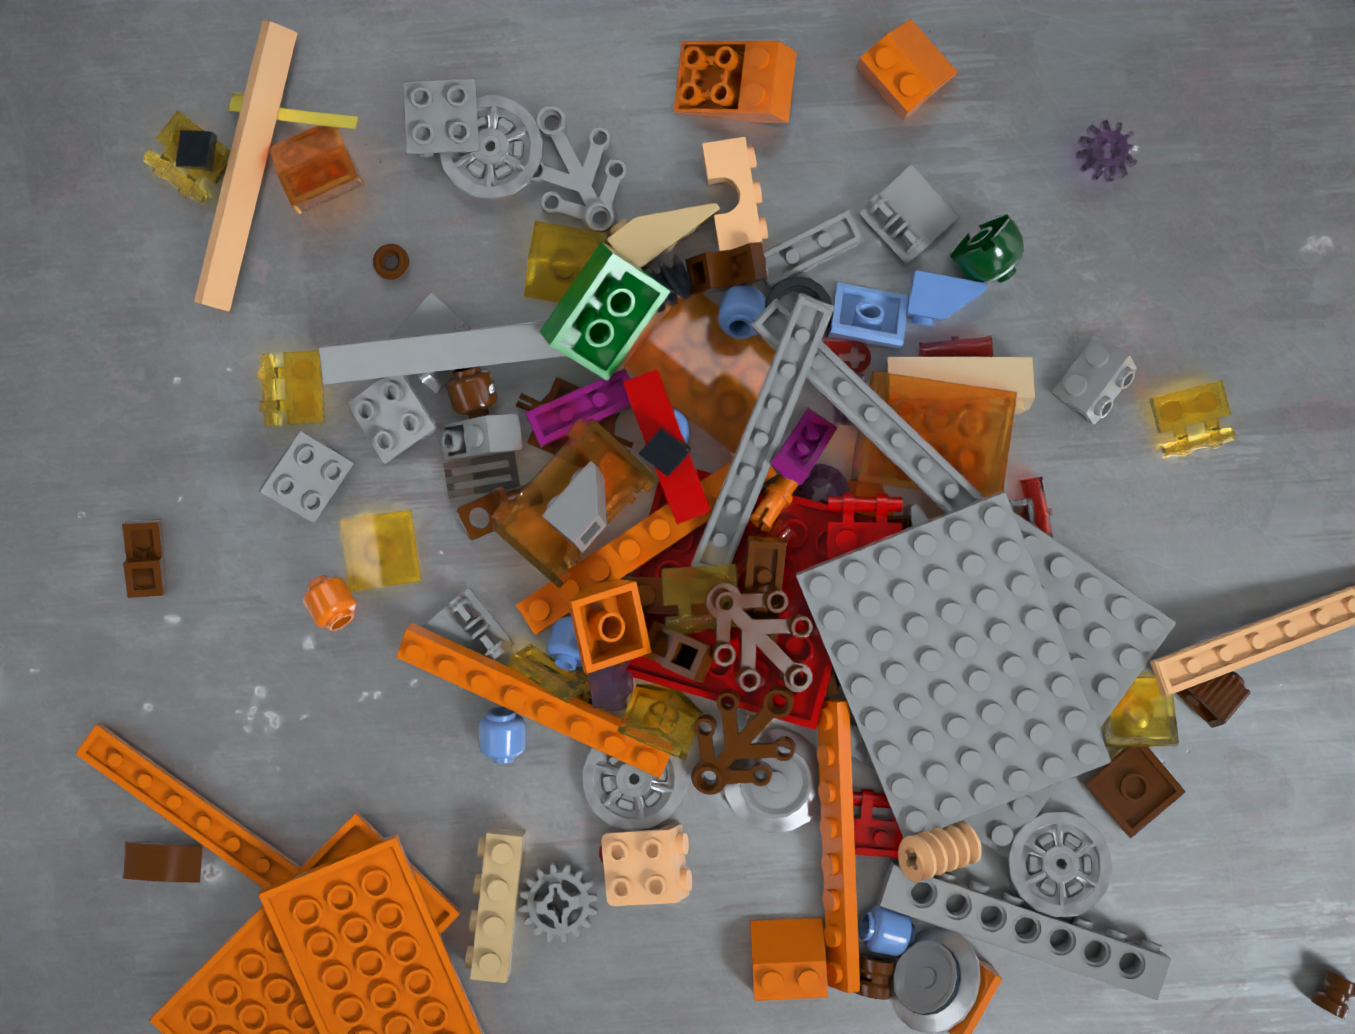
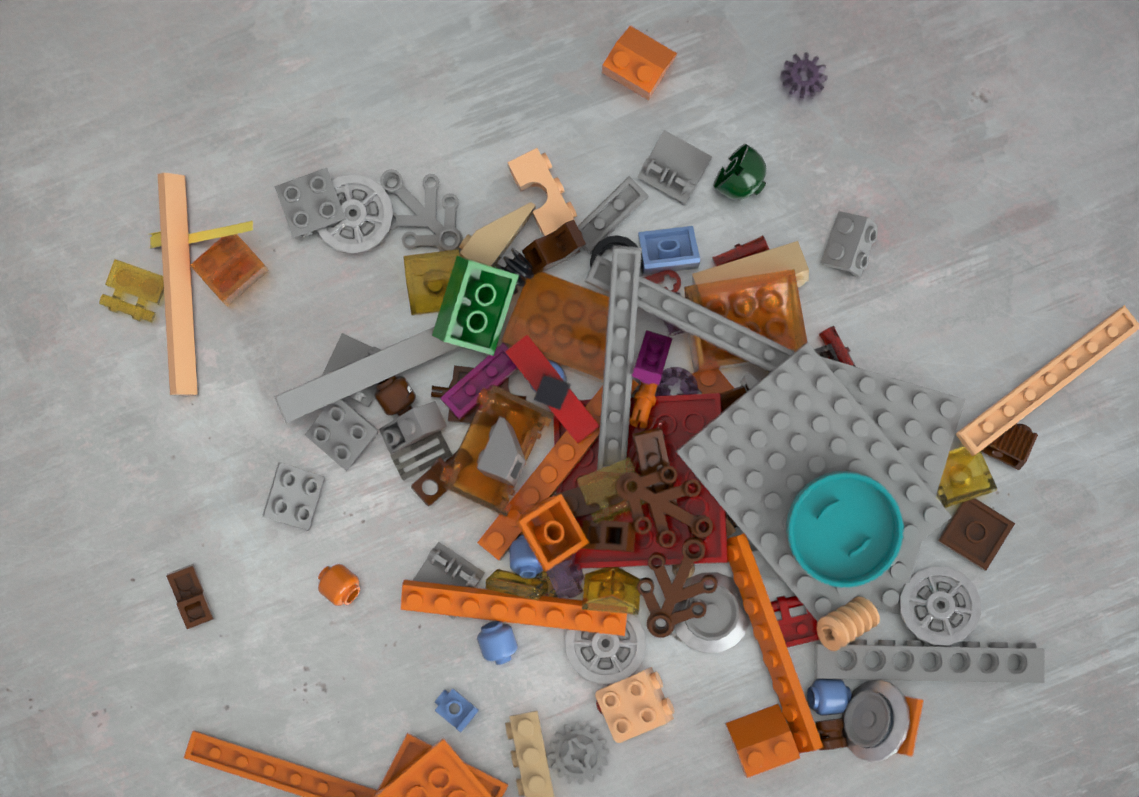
camera: 15 degrees left, 5 degrees down
black slope [175,130,217,172] -> none
clear yellow plate [257,350,326,427] -> none
clear yellow slope [340,510,422,591] -> none
reddish brown plate [373,244,409,280] -> none
orange slope [673,41,797,123] -> none
medium blue head [718,285,766,339] -> none
red plate [827,493,903,559] -> none
medium blue slope [906,270,987,328] -> none
clear yellow plate [1149,380,1236,458] -> none
none -> medium blue brick [434,688,479,732]
none -> teal piece [786,471,903,588]

